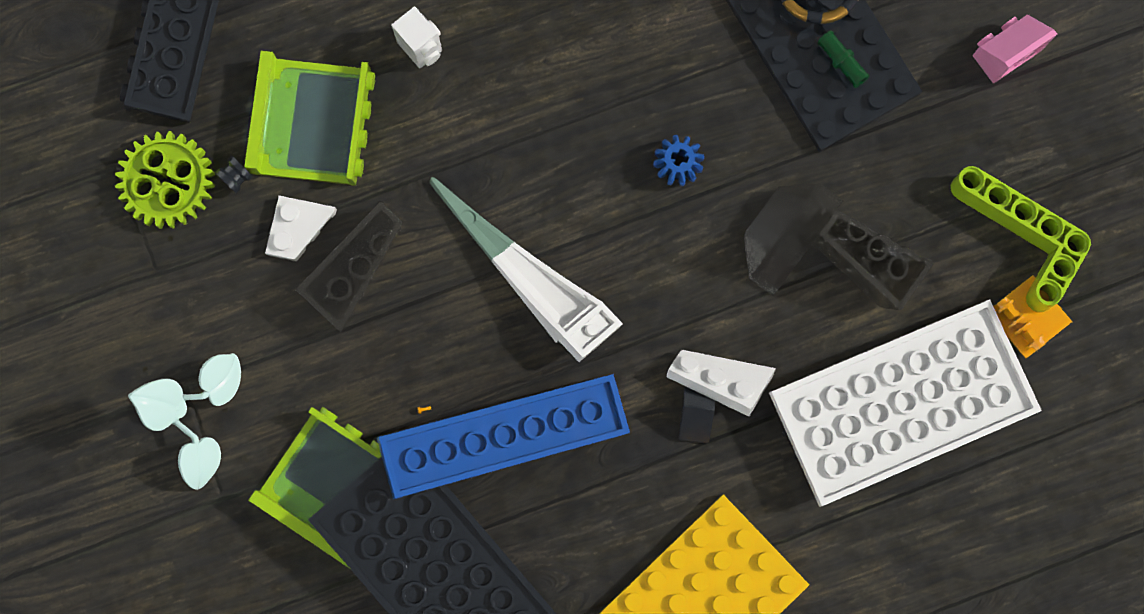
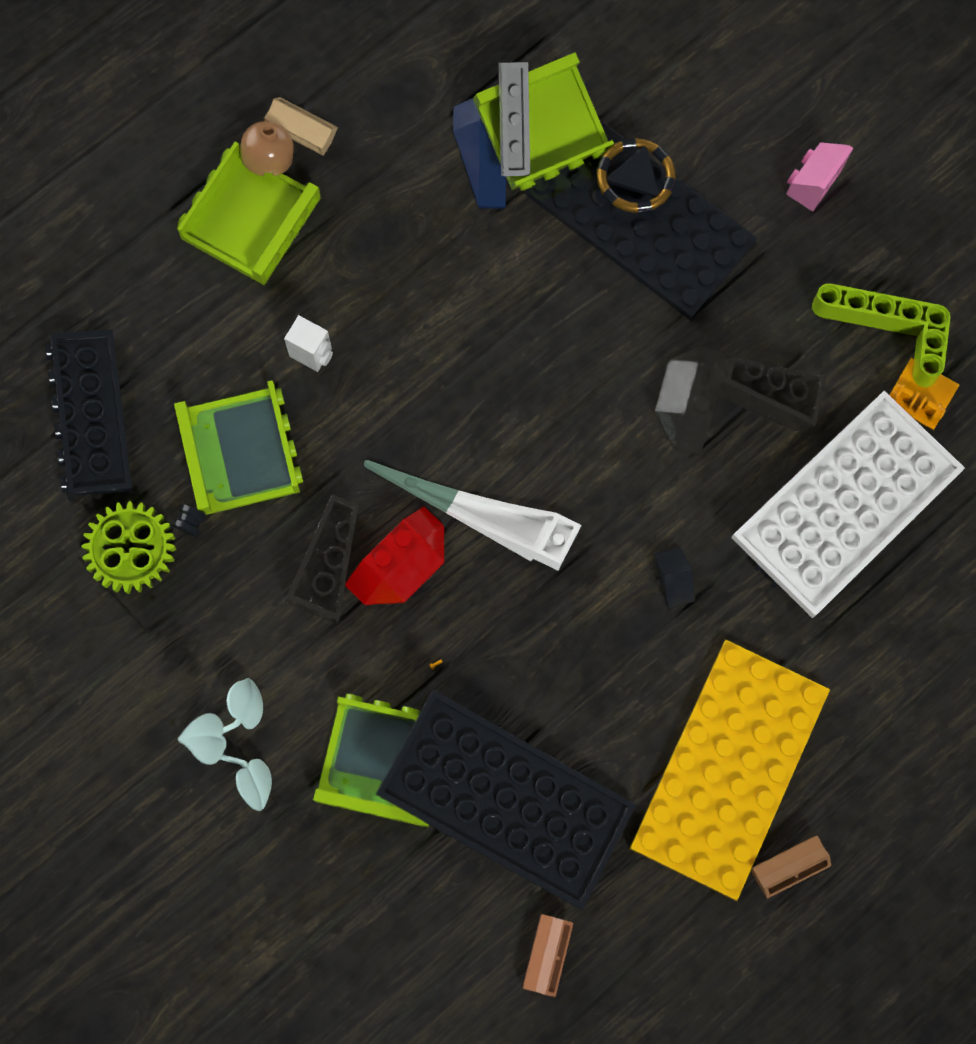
camera: 25 degrees left, 5 degrees down
white wing [265,196,337,261] -> none
blue plate [377,374,630,499] -> none
blue gear [653,135,704,186] -> none
white wing [667,350,776,416] -> none
dark green pin [817,30,870,88] -> none
none -> red wedge [345,507,444,605]

